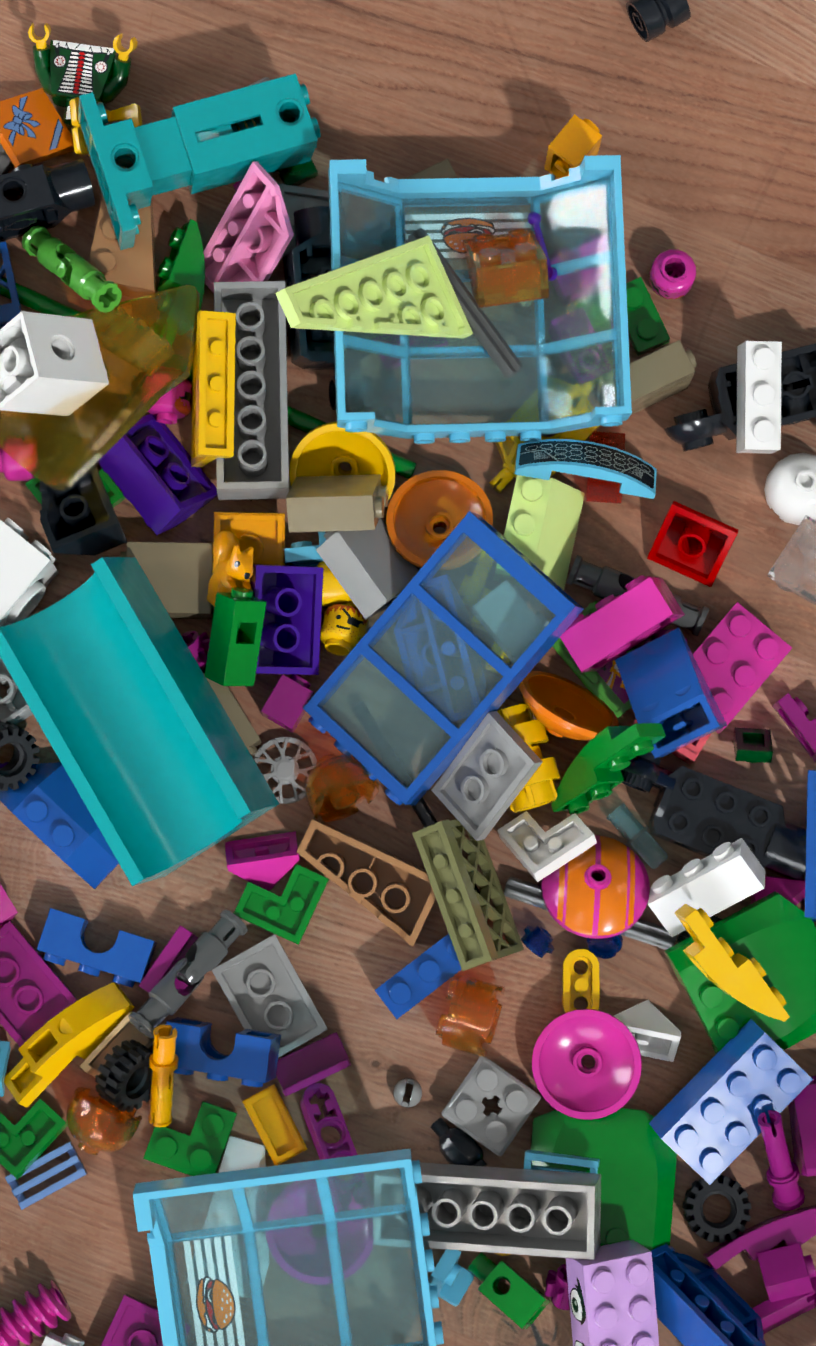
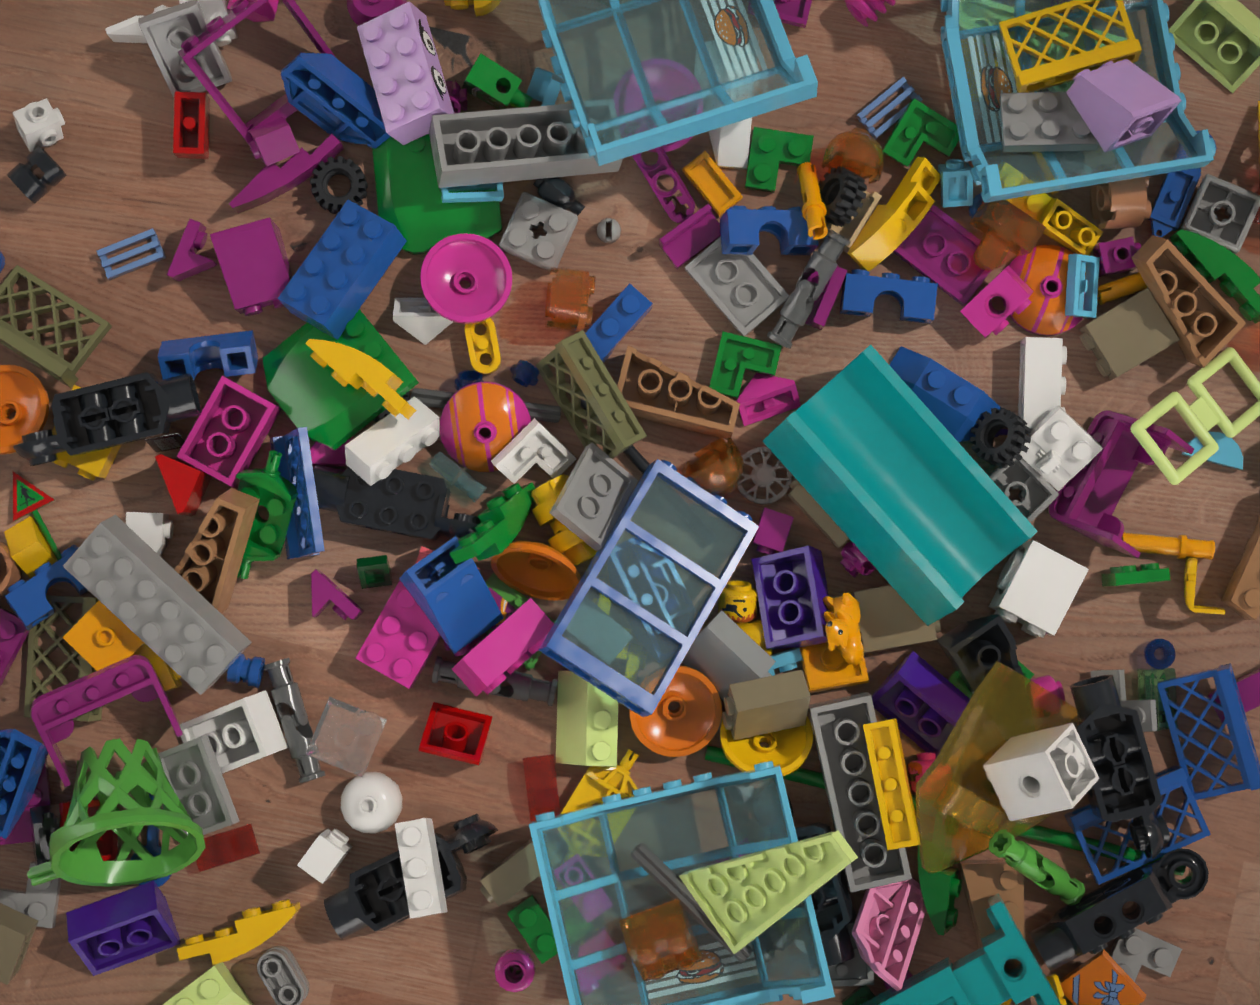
camera: 170 degrees right, 5 degrees up
green brick [205,587,266,686] -> none
slope [514,439,657,499] -> none
dark purple hinge [527,212,558,281] -> none
magenta pin [758,1110,805,1211] -> none

